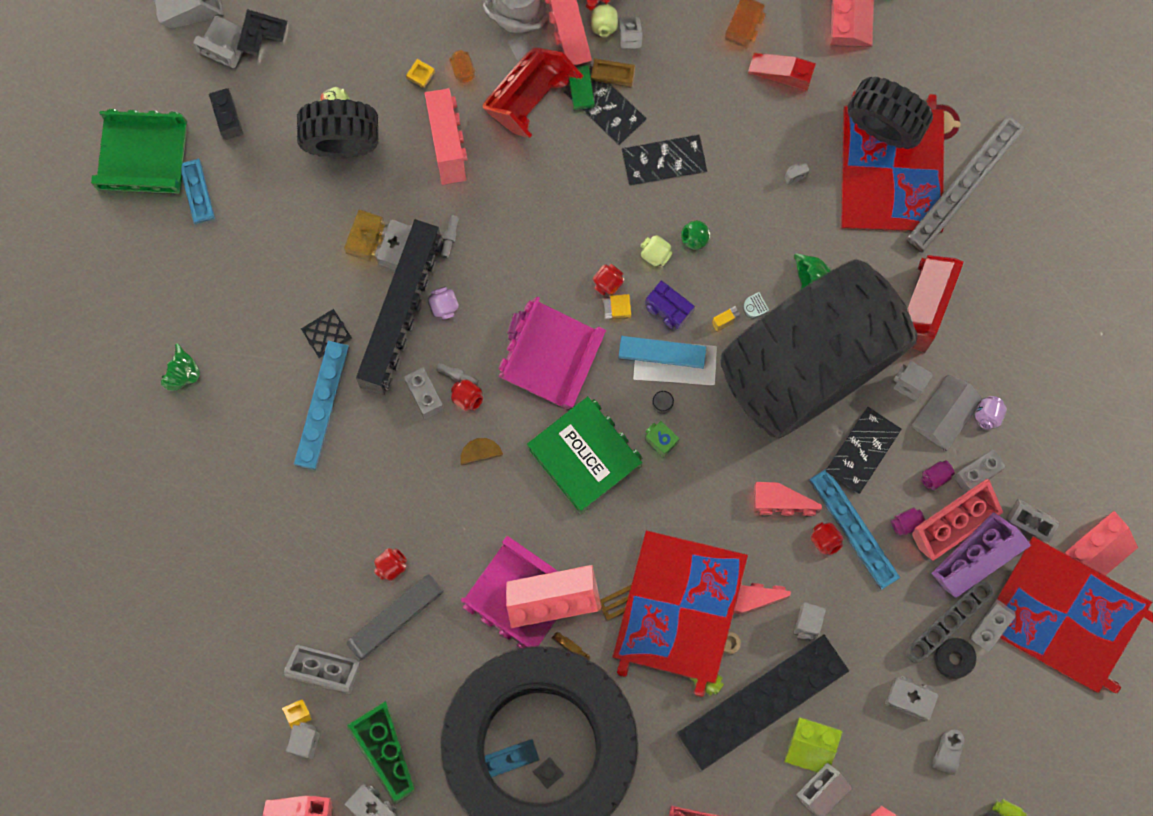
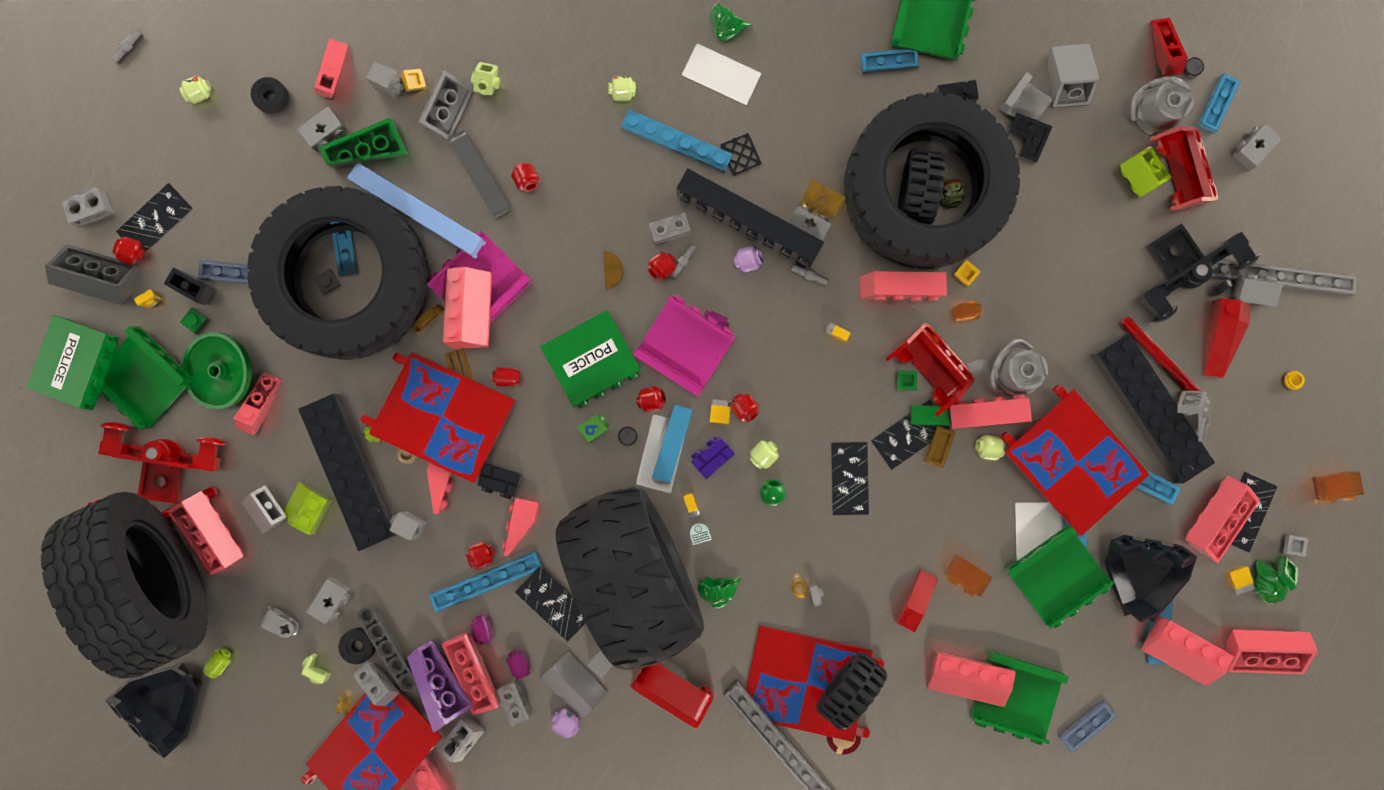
camera: 100 degrees right, 10 degrees up
light grey slope [619,17,643,49] -> none
none -> yellowish green bracket [301,654,331,684]
none -> clear yellow bush [336,696,351,715]
none -> light blue tile [347,162,486,259]
none -> yellowish green brick [471,62,500,95]
none -> black brick [477,463,523,499]
none -> red brick [492,367,520,387]
none -> yellowish green head [608,76,636,101]
none -> red head [636,386,666,413]
none -> white sticker [682,43,761,105]
none -> clear yellow bush [791,580,809,598]
none -> yellow piece [825,323,851,343]
none -> black tyre [844,92,1020,269]
none -> green plate [897,371,917,390]

